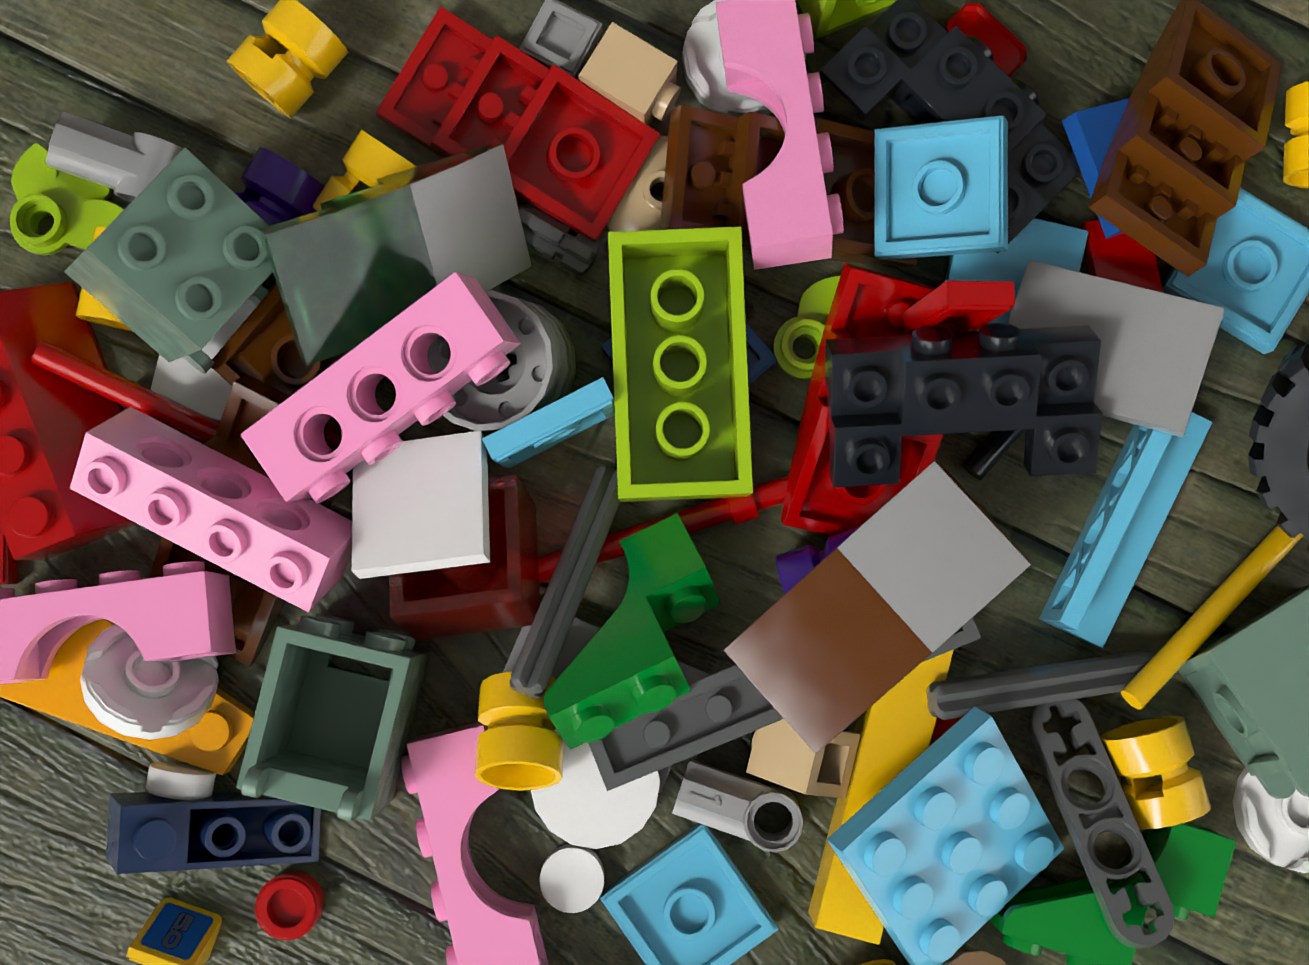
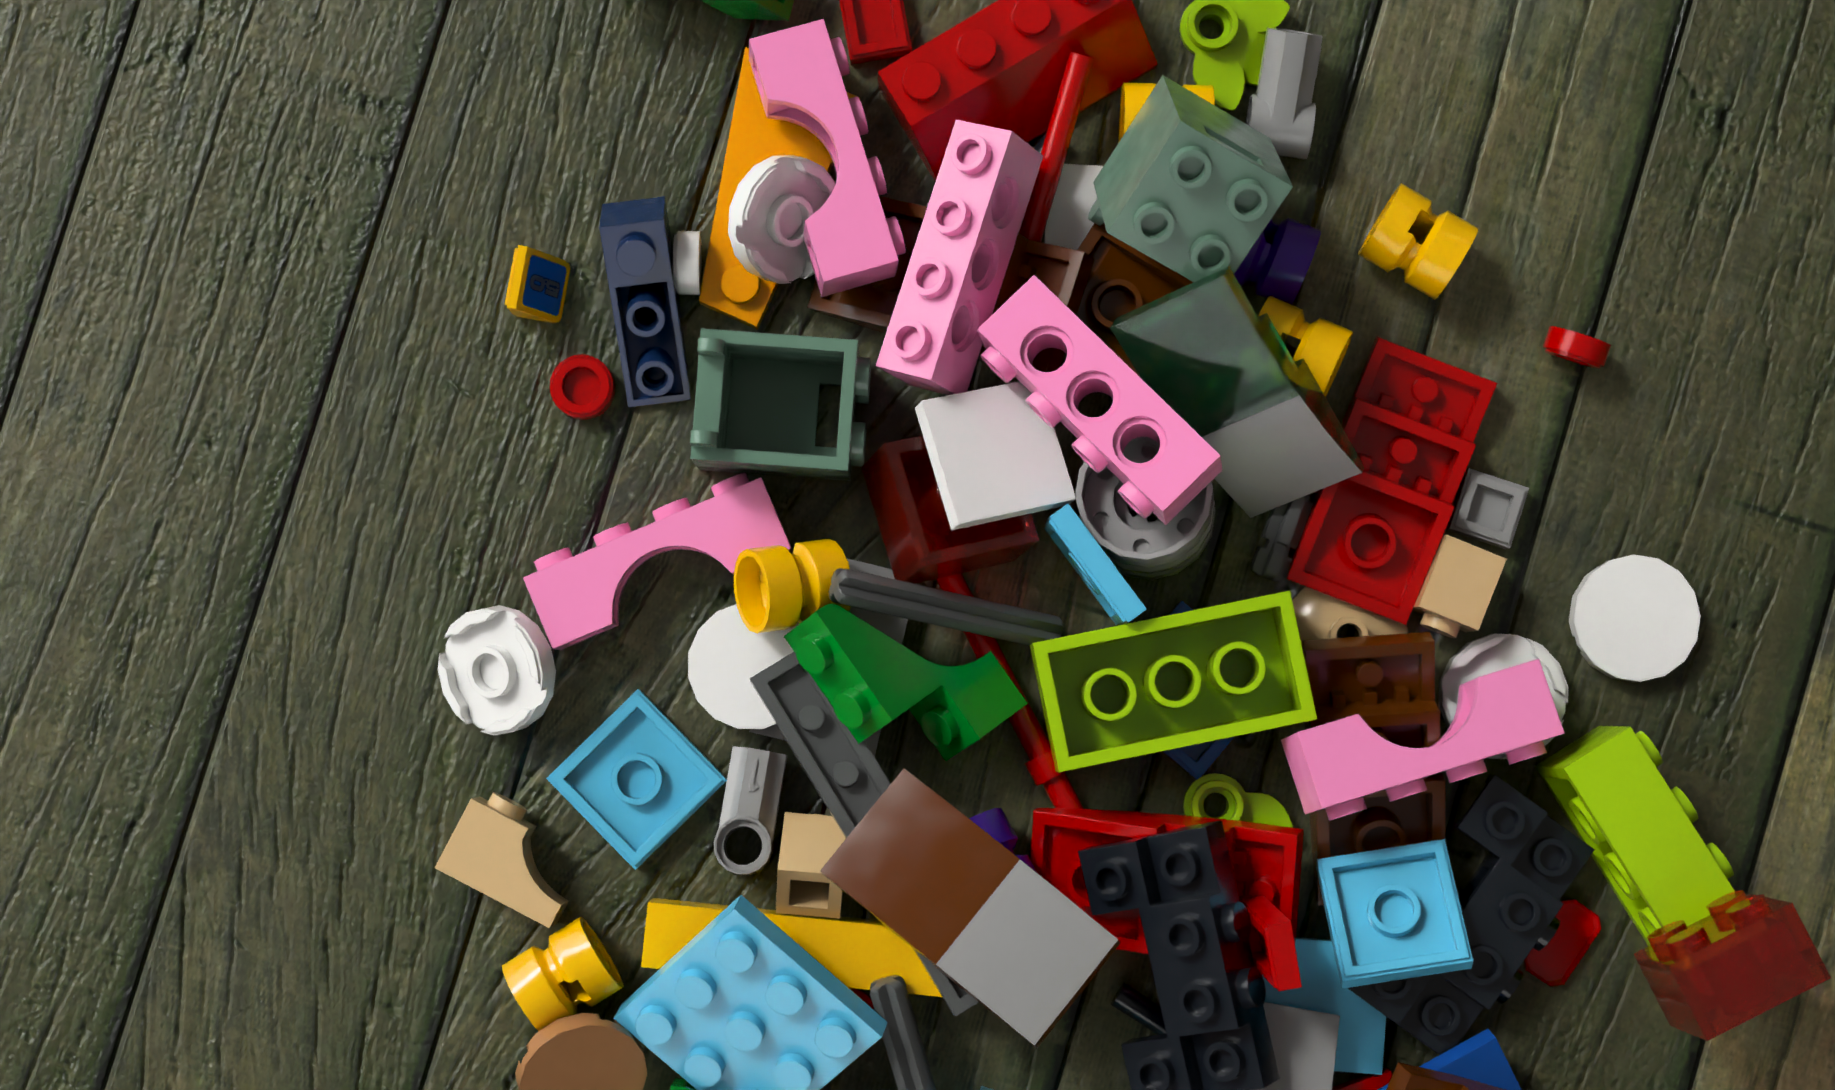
camera: 80 degrees right, 0 degrees up
white tile [540,844,605,913] -> none

